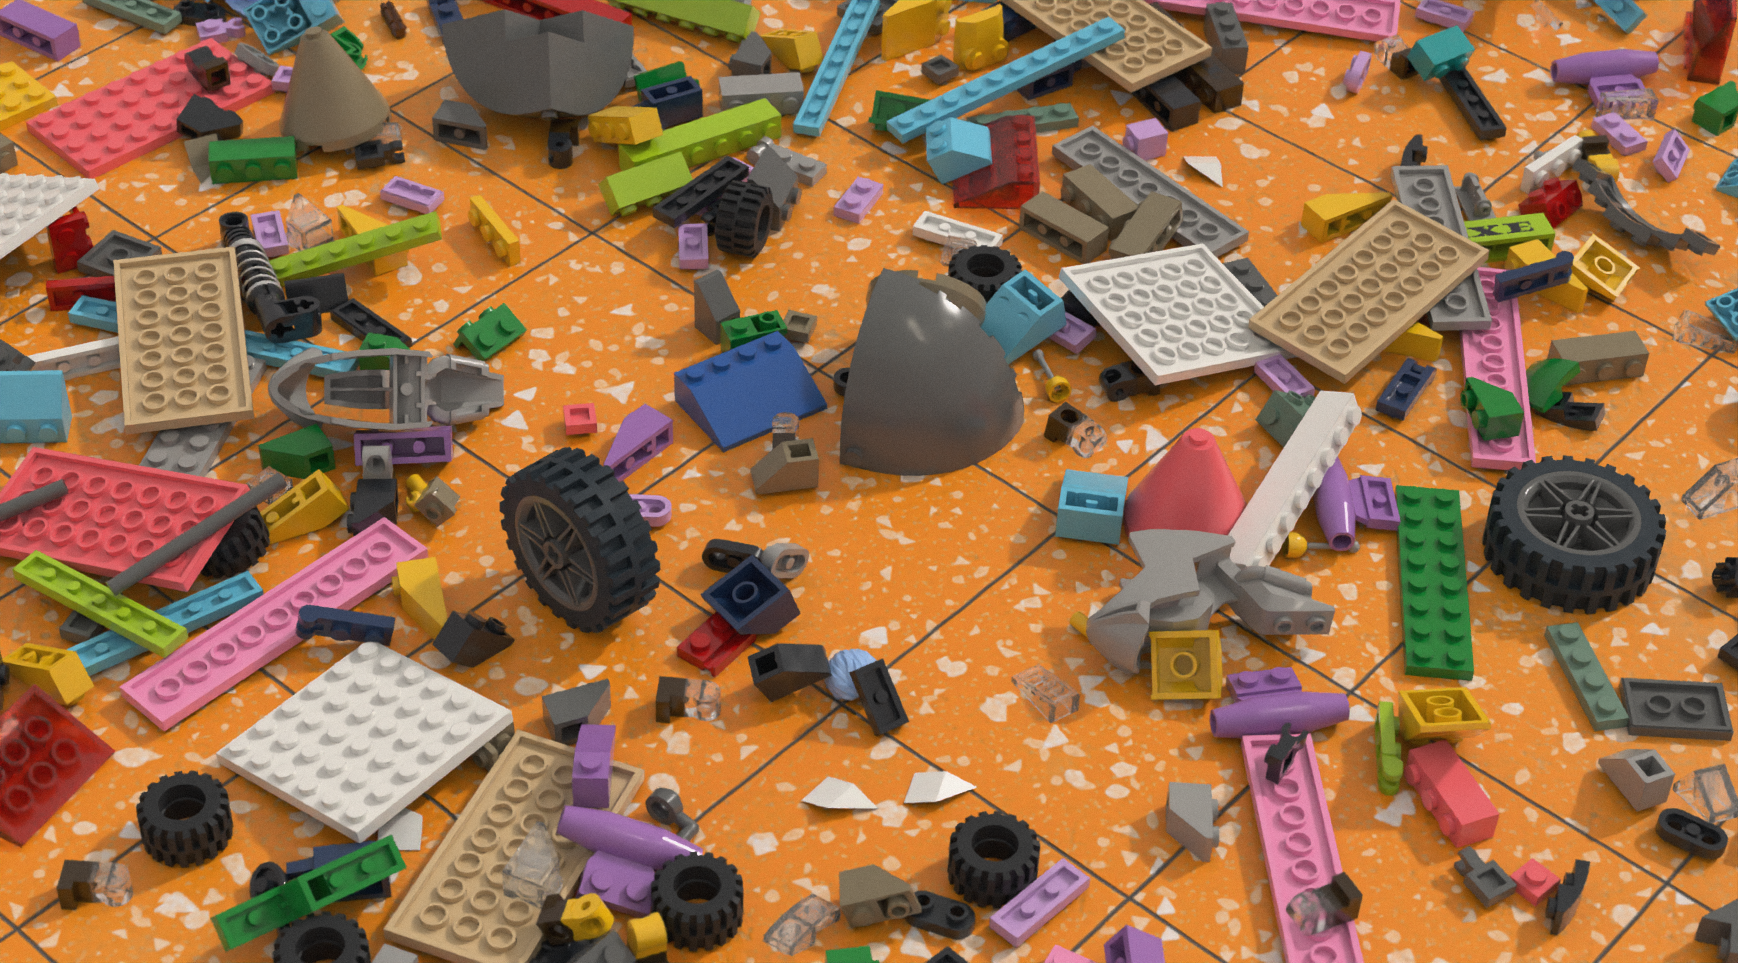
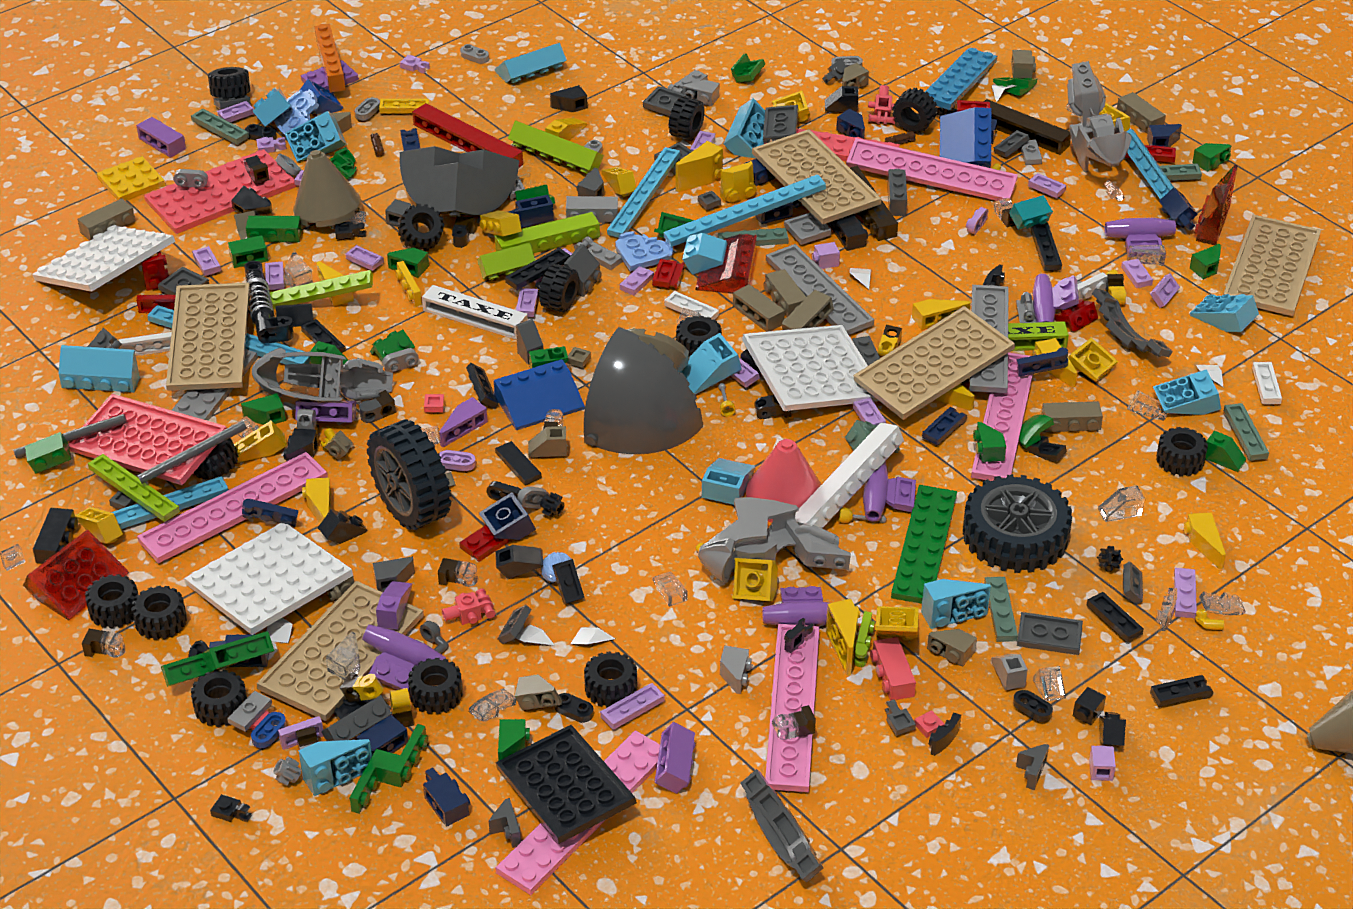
camera: 10 degrees right, 0 degrees up
leg [1044,401,1107,458] -> none
none -> black tyre [85,574,139,628]
none -> light grey plate [173,169,208,188]
none -> lavender plate [192,246,221,276]
none -> green brick [228,235,268,268]
none -> leg [359,390,396,423]
none -> light grey plate [382,348,419,373]
none -> green slope [387,248,429,278]
none -> black tyre [398,204,444,251]
none -> white brick [422,285,528,340]
none -> coral piece [442,589,496,625]
none -> black plate [466,362,499,409]
none -> black tile [495,441,542,485]
none -> dark grey plate [497,605,532,644]
none -> black gear [540,492,565,518]
none -> light blue plate [615,231,673,271]
none -> red plate [652,259,685,289]
none -> light grey plate [784,212,831,245]
none -> yellow slope [826,599,860,676]
none -> yellow leg [878,325,902,357]
none -> medium azure slope [921,579,991,629]
none -> dark tan slope [927,629,977,667]
none -> medium lavender plate [1032,274,1079,322]
none -> dark blue hinge [1159,187,1198,231]

